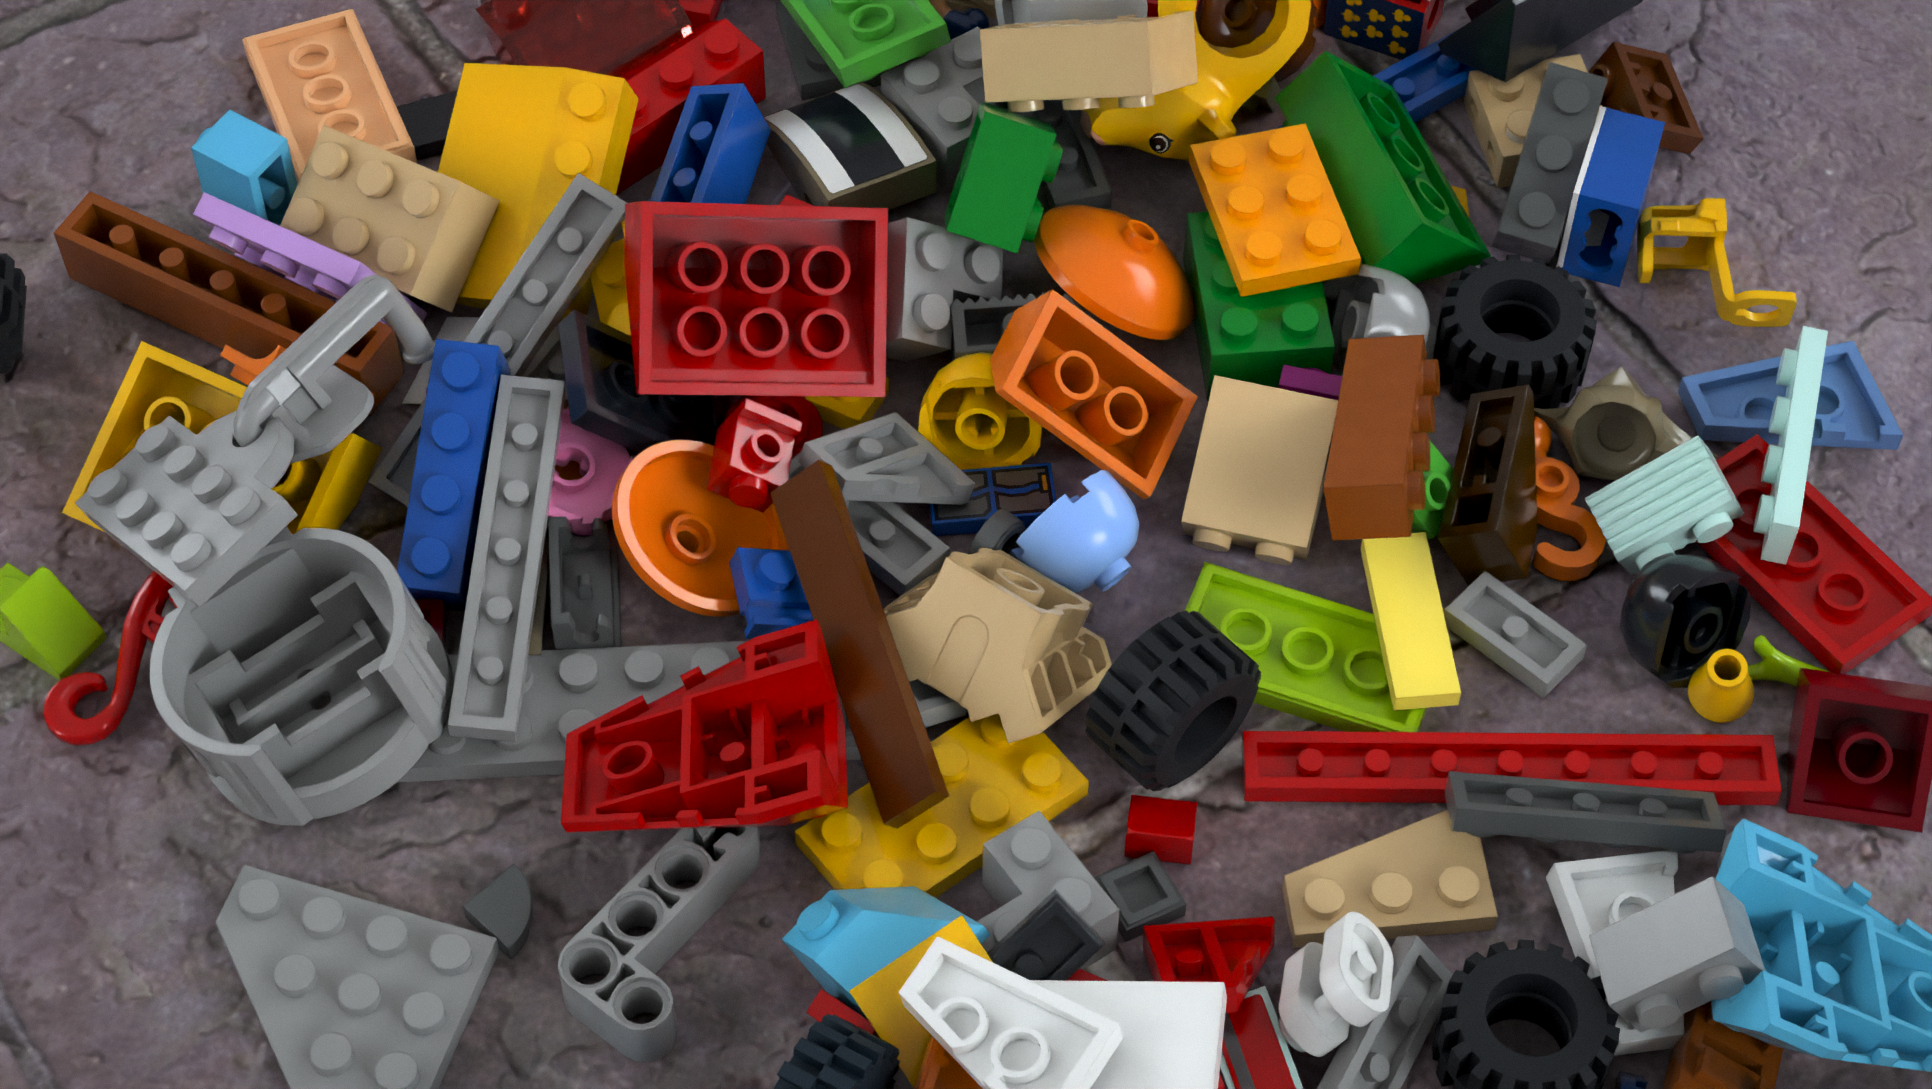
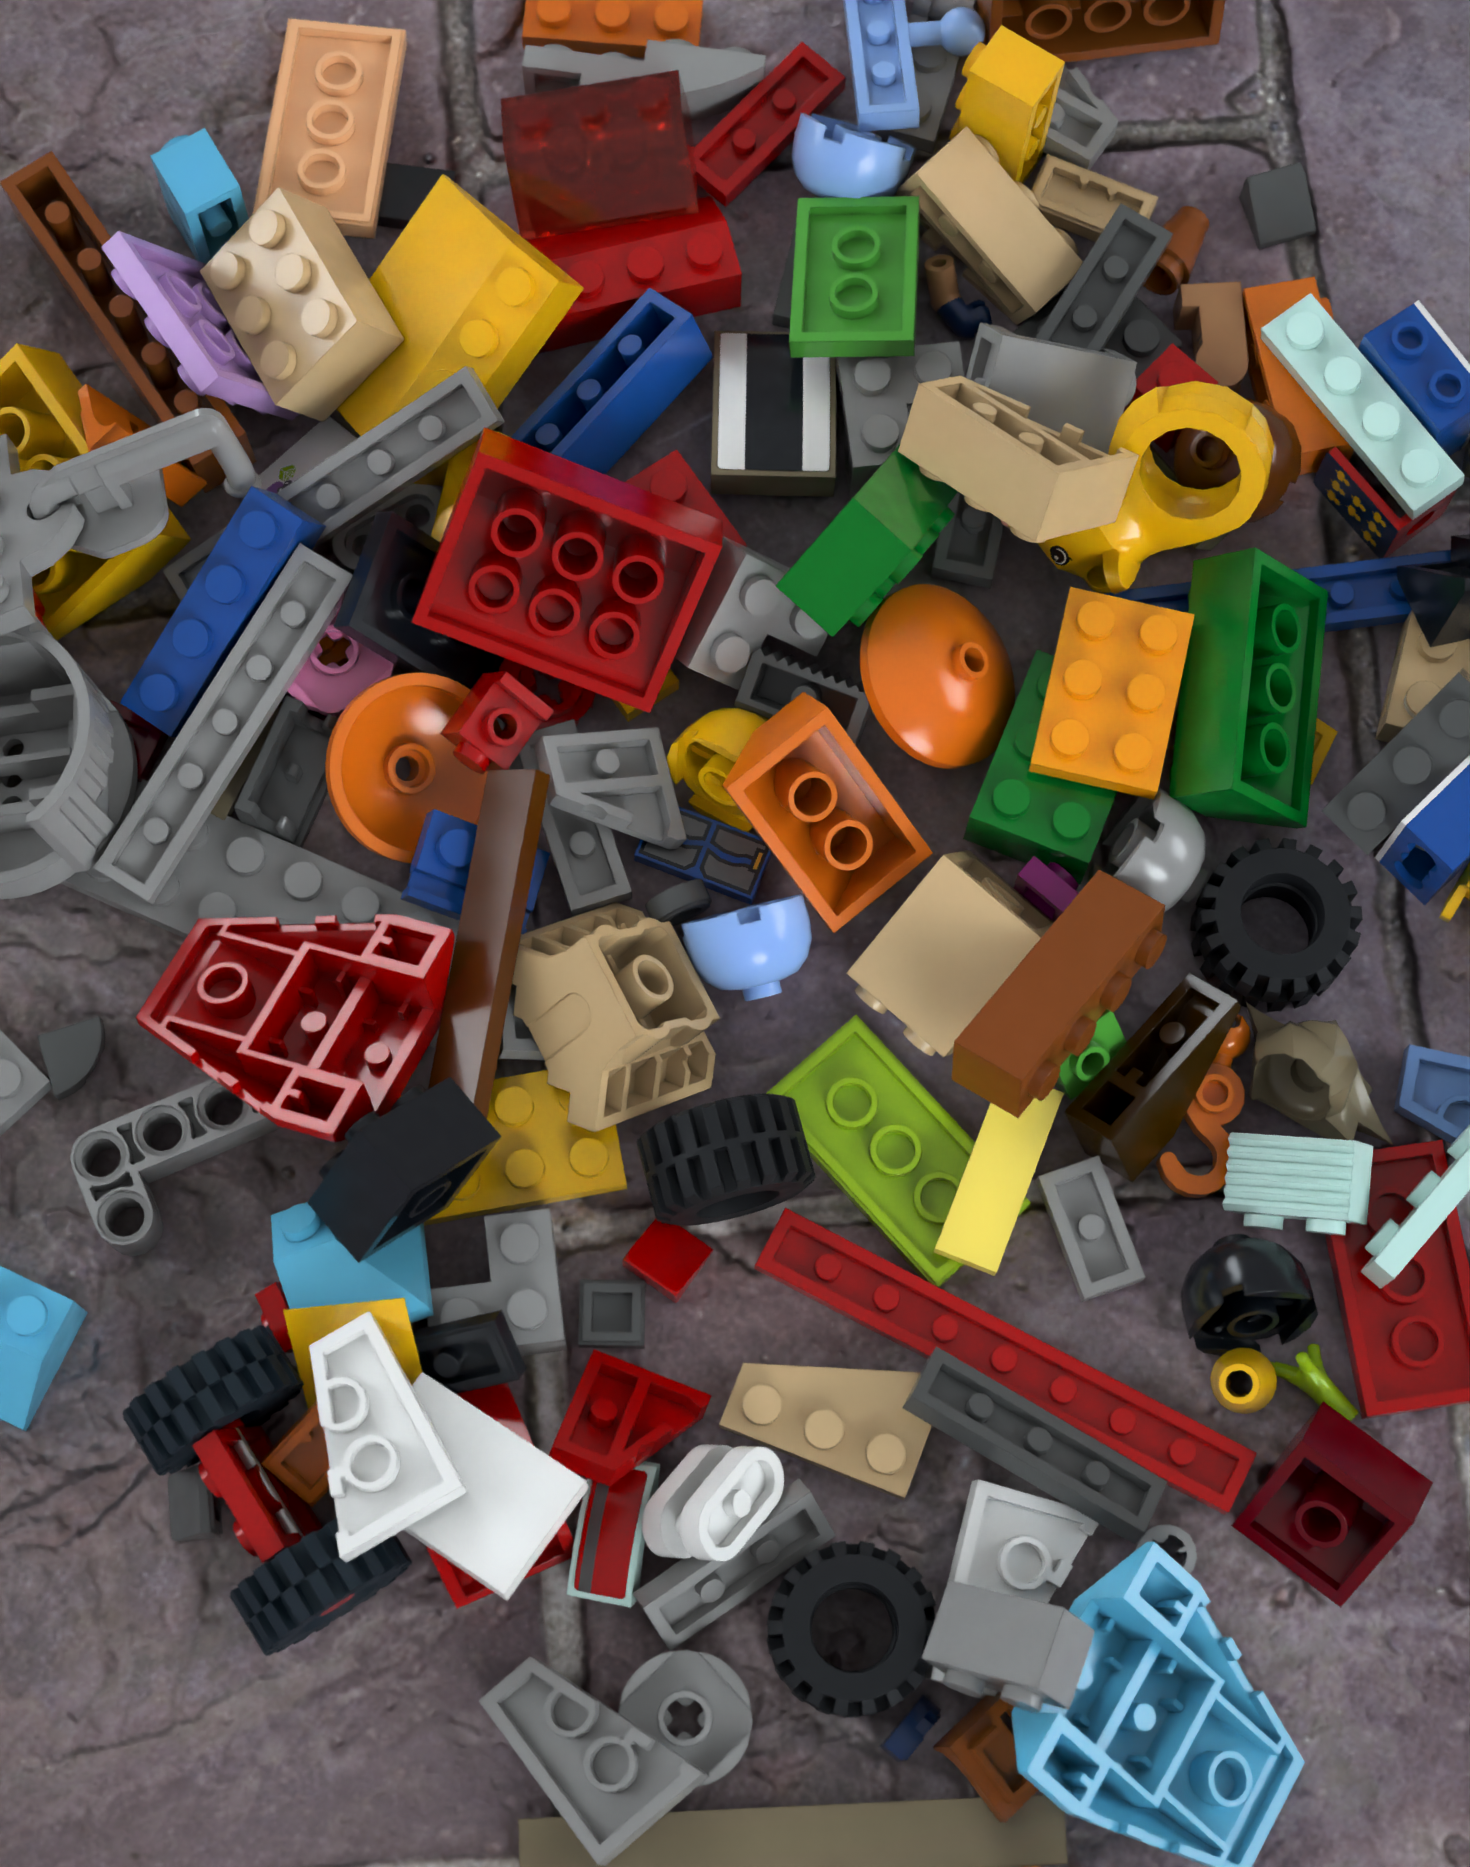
camera: 25 degrees right, 20 degrees up
none -> black brick [307,1077,501,1263]

